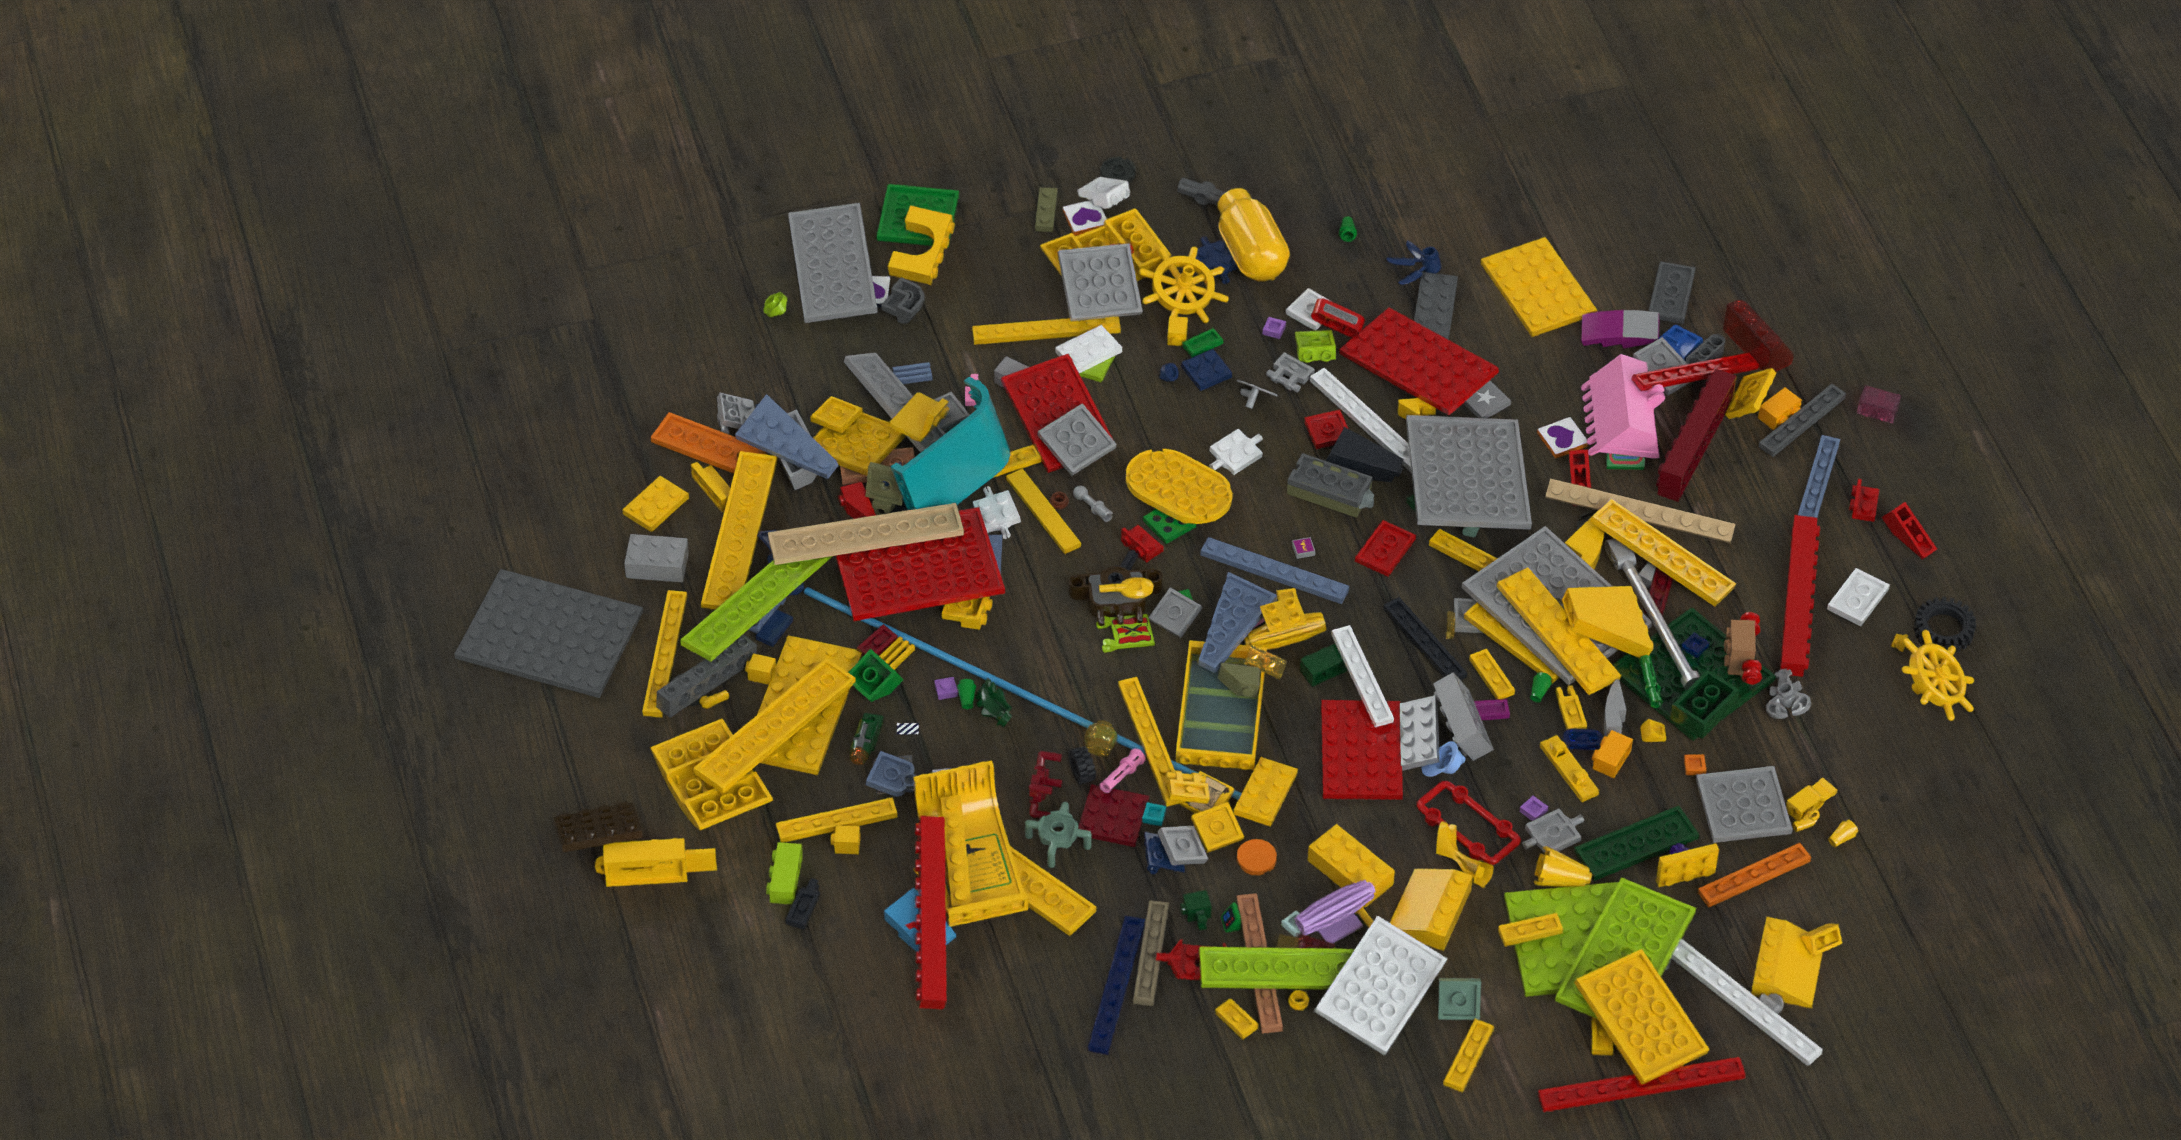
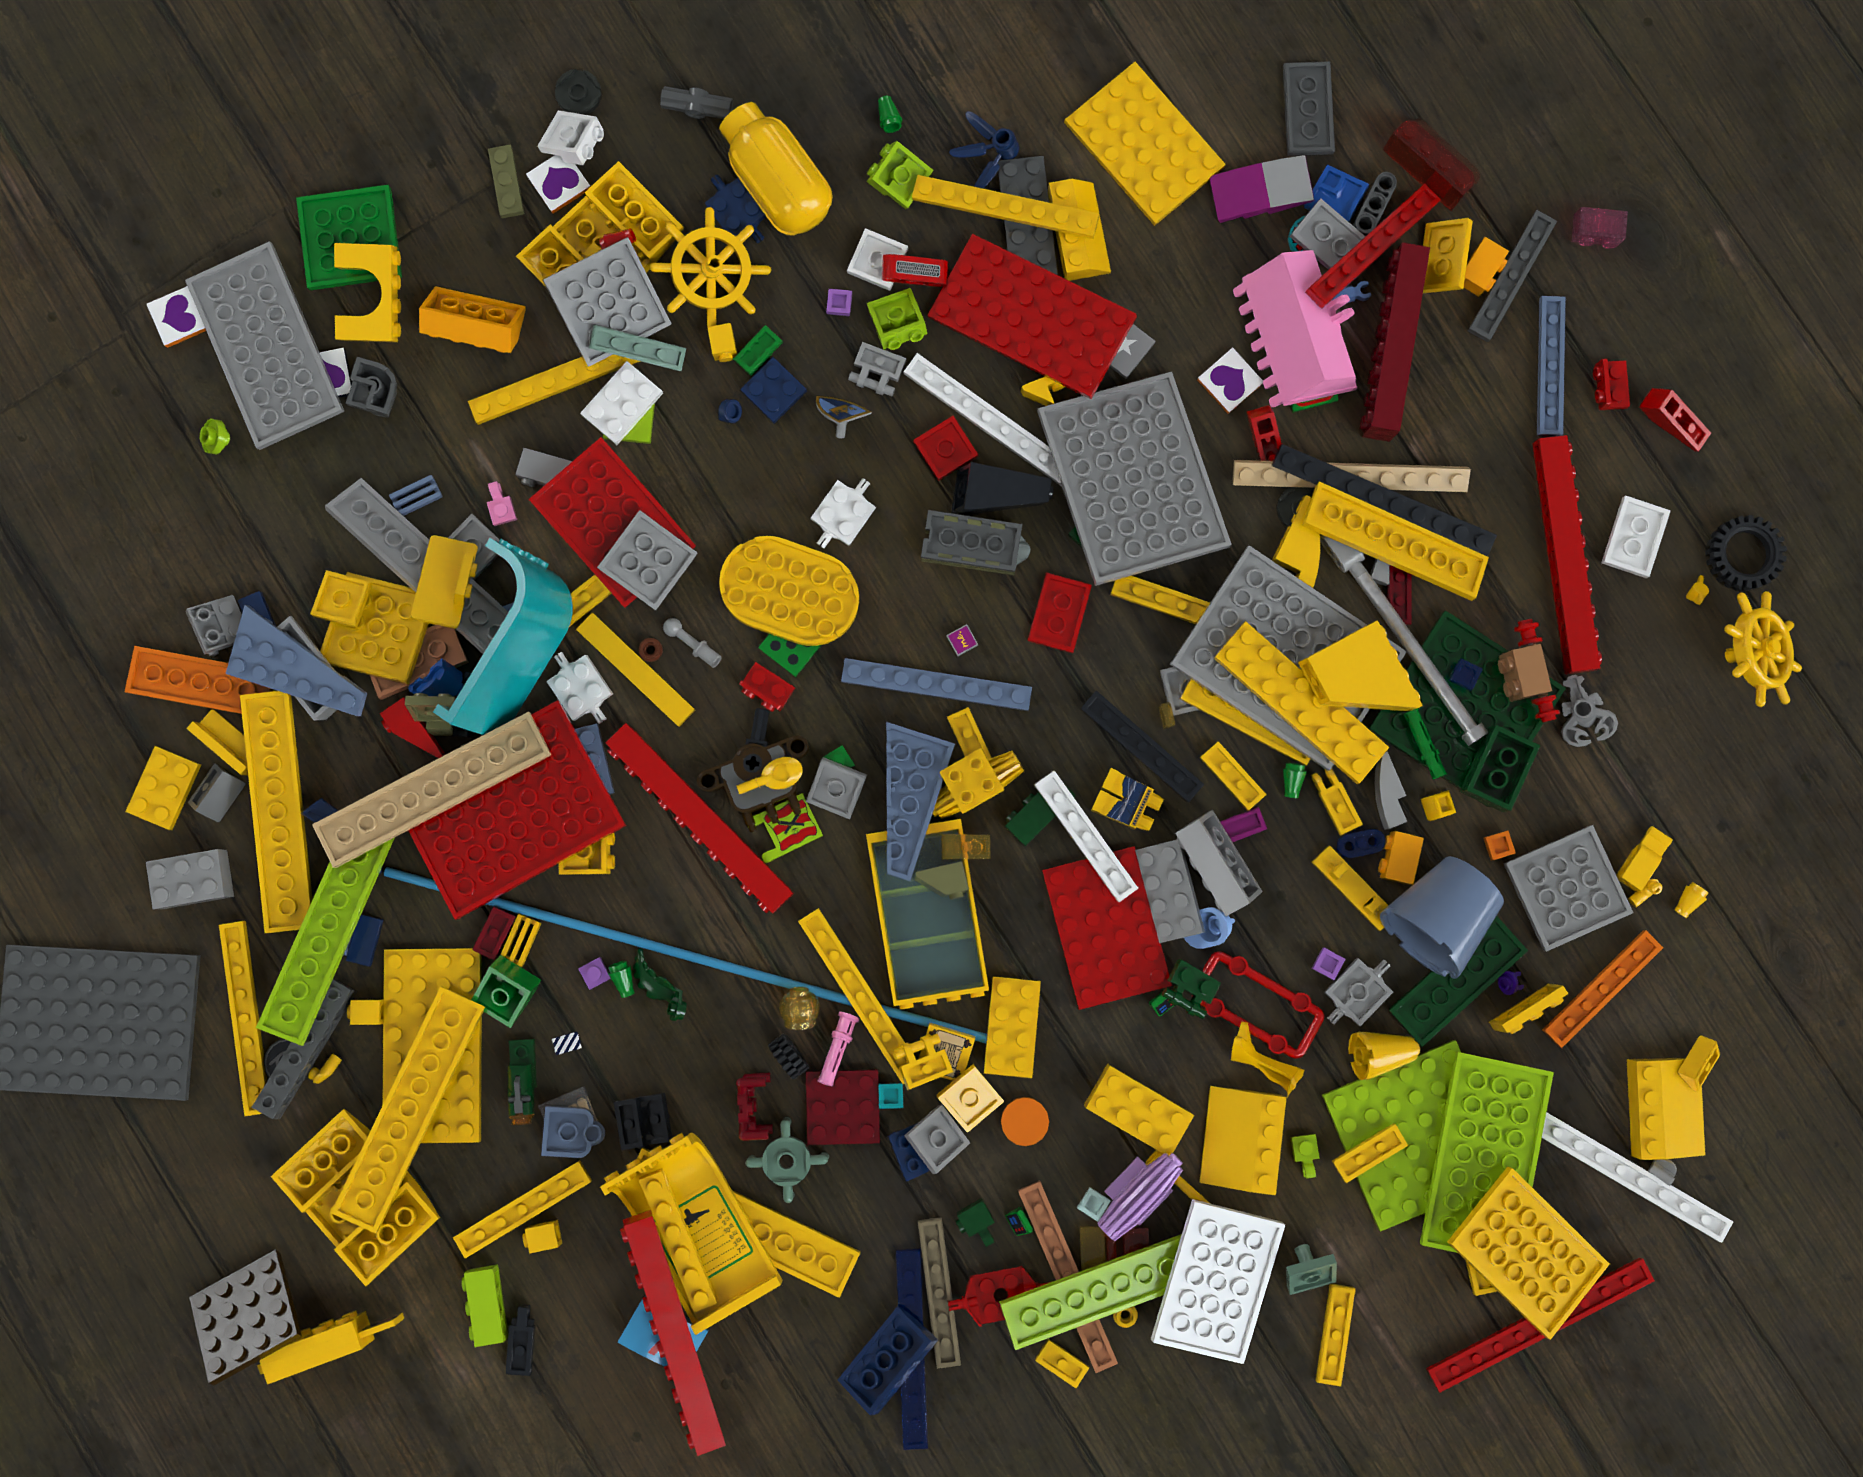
camera: 15 degrees left, 35 degrees up
none -> tile [147,286,206,348]
none -> dark grey panel [188,763,245,822]
none -> light orange slope [419,286,526,353]
none -> sand green tile [589,325,686,371]
none -> red brick [606,723,794,914]
none -> dark blue slope [838,1306,938,1416]
none -> lime plate [866,141,933,209]
none -> yellow plate [912,175,1100,239]
none -> yellow slope [1048,179,1111,281]
none -> hips [1091,768,1164,831]
none -> slope [1149,991,1174,1016]
none -> dark green plate [1162,959,1221,1019]
none -> black plate [1271,444,1497,556]
none -> lime plate [1290,1134,1320,1178]
none -> medium blue bar [1332,281,1371,303]
none -> sand blue cone [1380,856,1504,979]

